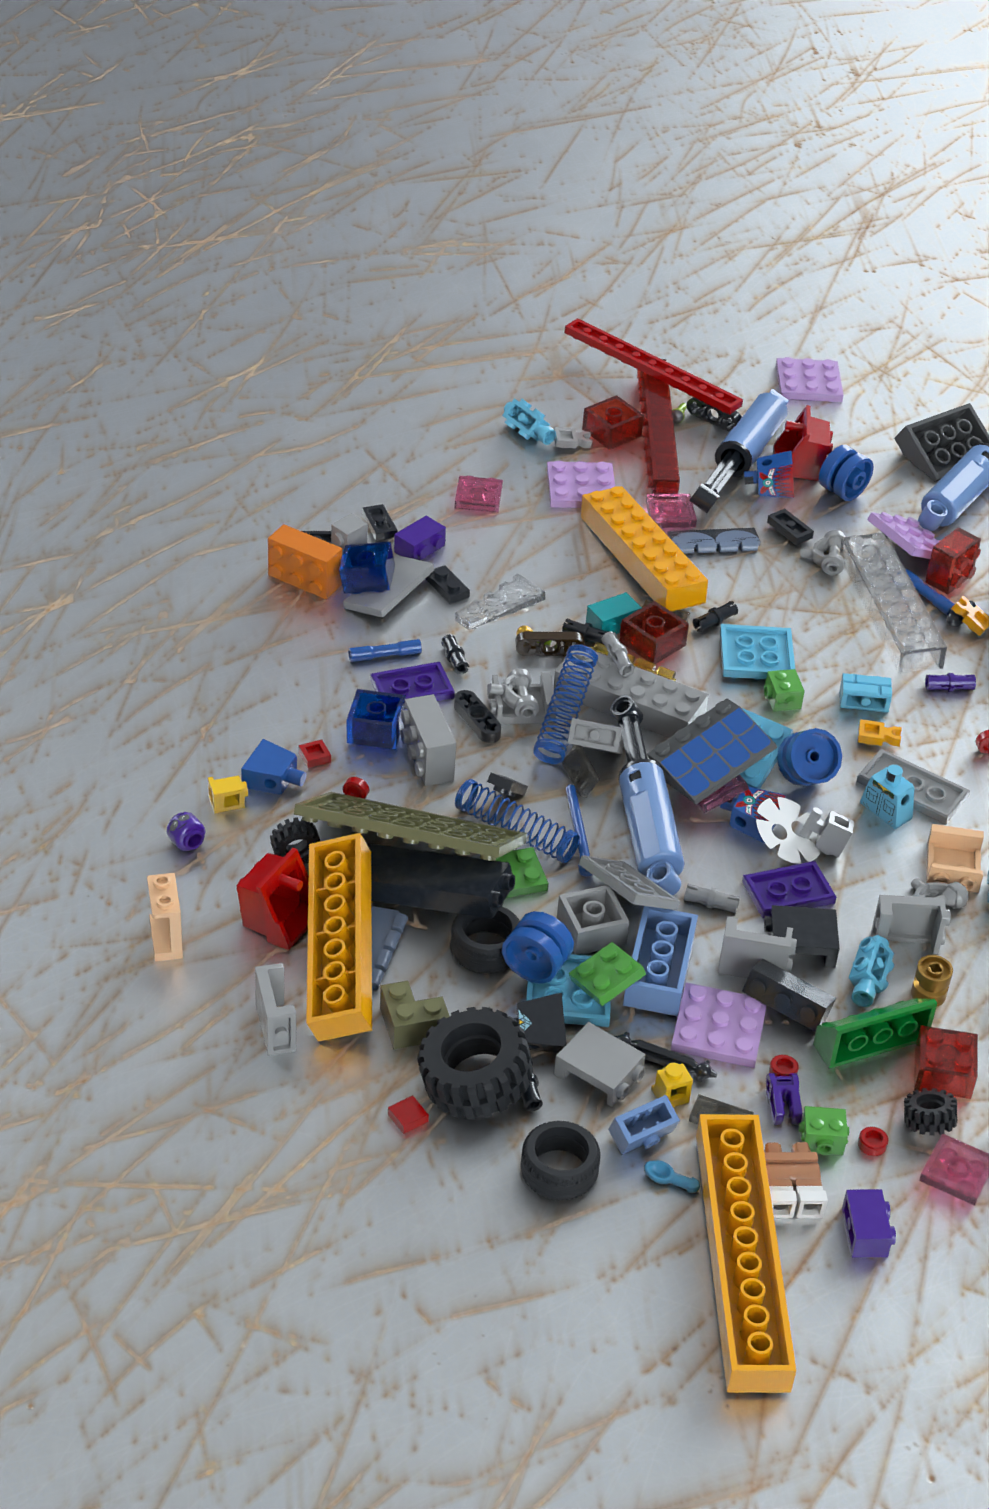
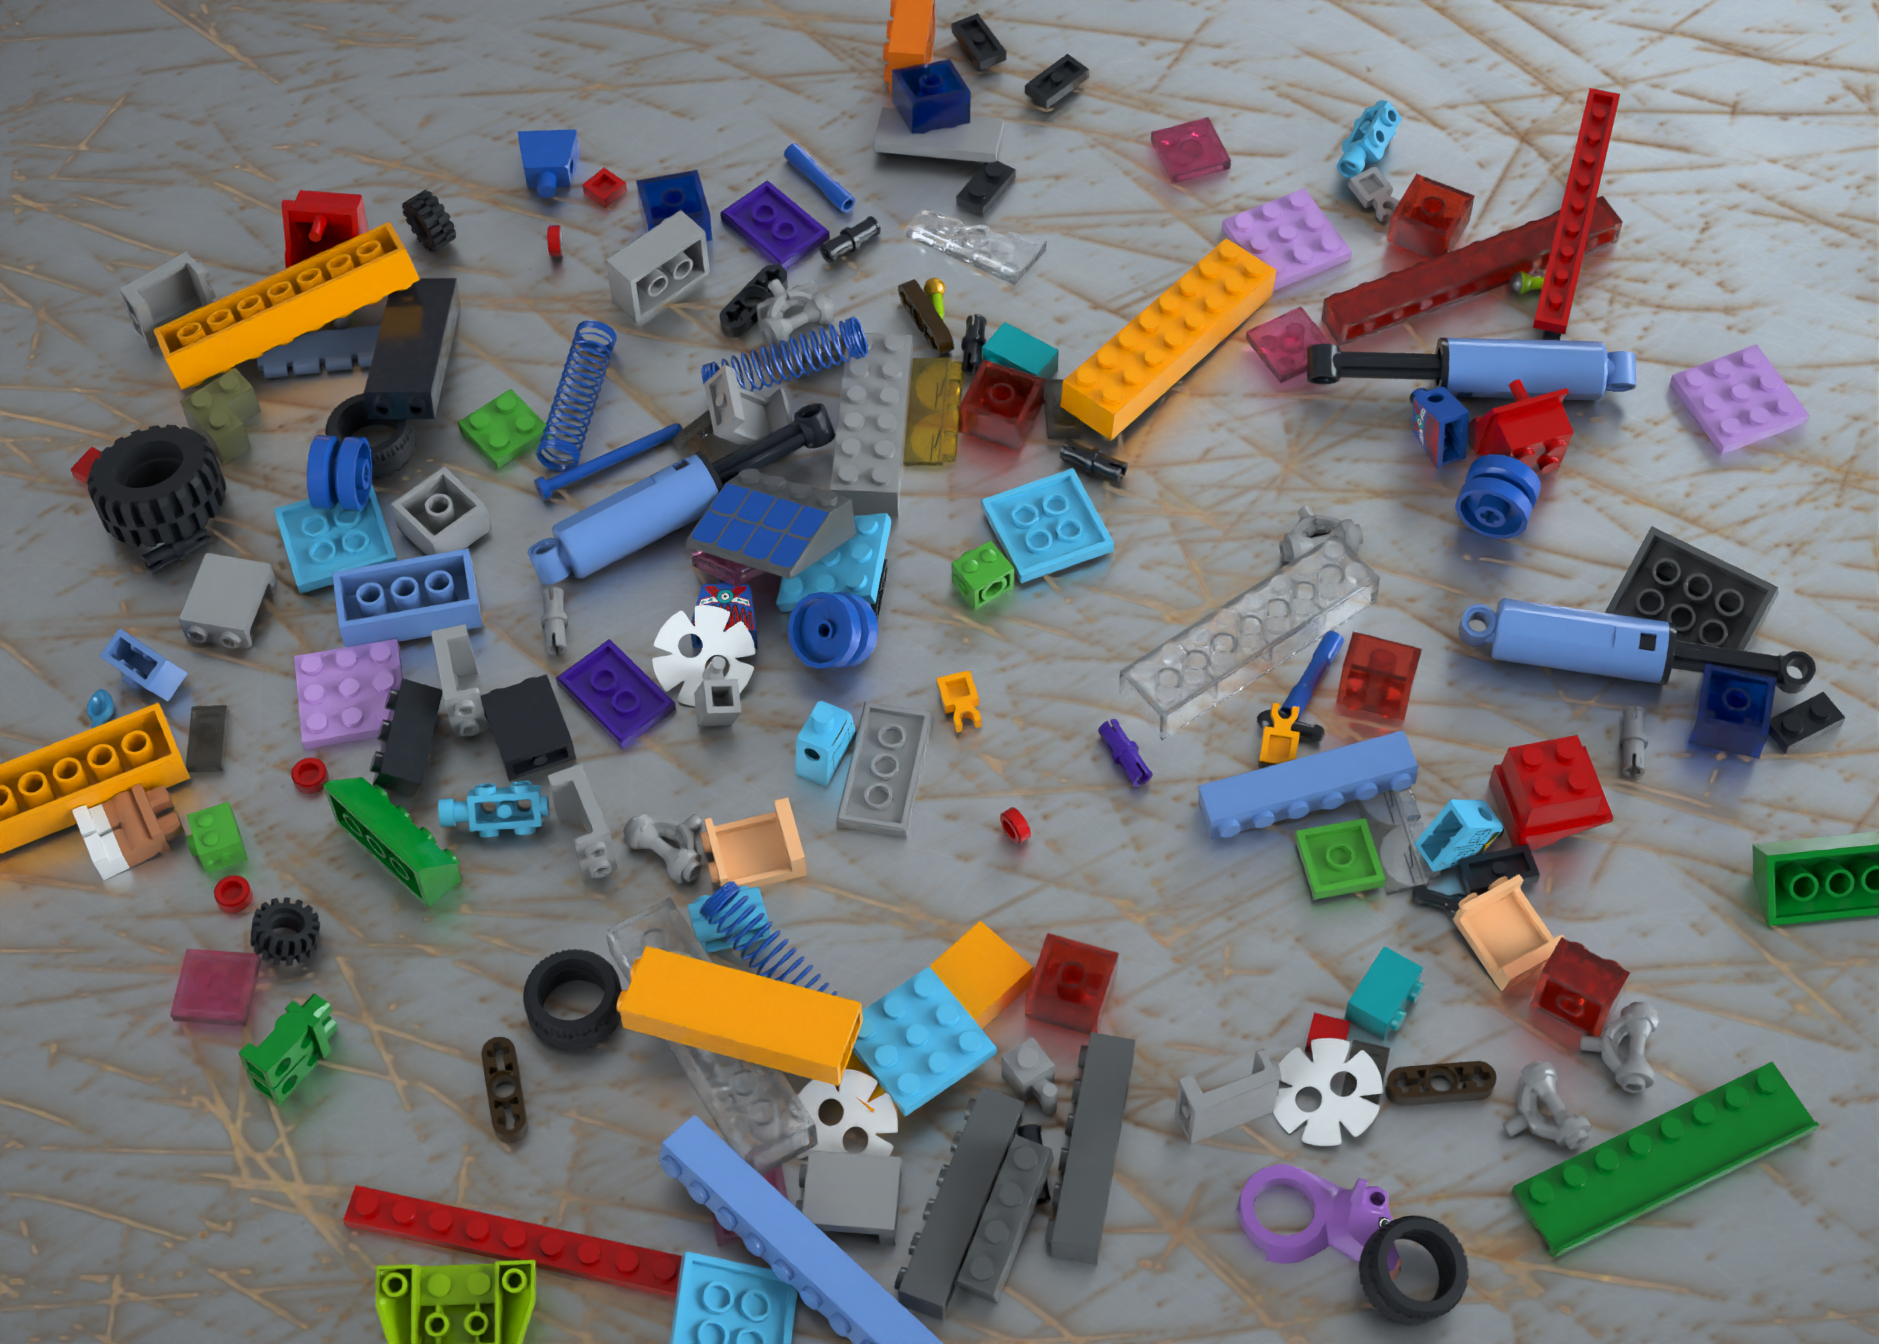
camera: 70 degrees right, 15 degrees up
light nougat panel [147,873,183,961] -> none
dark purple head [166,812,206,851] -> none
yellow brick [208,775,248,814] -> none
olive plate [294,792,527,861] -> none
light grey brick [331,513,368,572] -> none
dark purple brick [394,515,446,560] -> none
black plate [487,772,528,797] -> none
black torso [514,993,566,1053] -> none
black tyre [520,1120,601,1201] -> none
bright green plate [568,942,646,1006] -> none
light grey tile [579,855,680,910] -> none
light grey pin [602,632,634,676] -> none
black wheel [615,1032,718,1082] -> none
yellow brick [651,1063,693,1107] -> none
sand blue windscreen [667,528,760,554] -> none
dark purple piece [766,1073,803,1125] -> none
black plate [767,508,814,545] -> none
medium azure brick [839,673,892,713] -> none
dark purple brick [842,1189,896,1258] -> none
lavender plate [867,512,955,562] -> none
pearl gold wheel [911,955,953,1007] -> none
clear red brick [914,1025,978,1099] -> none

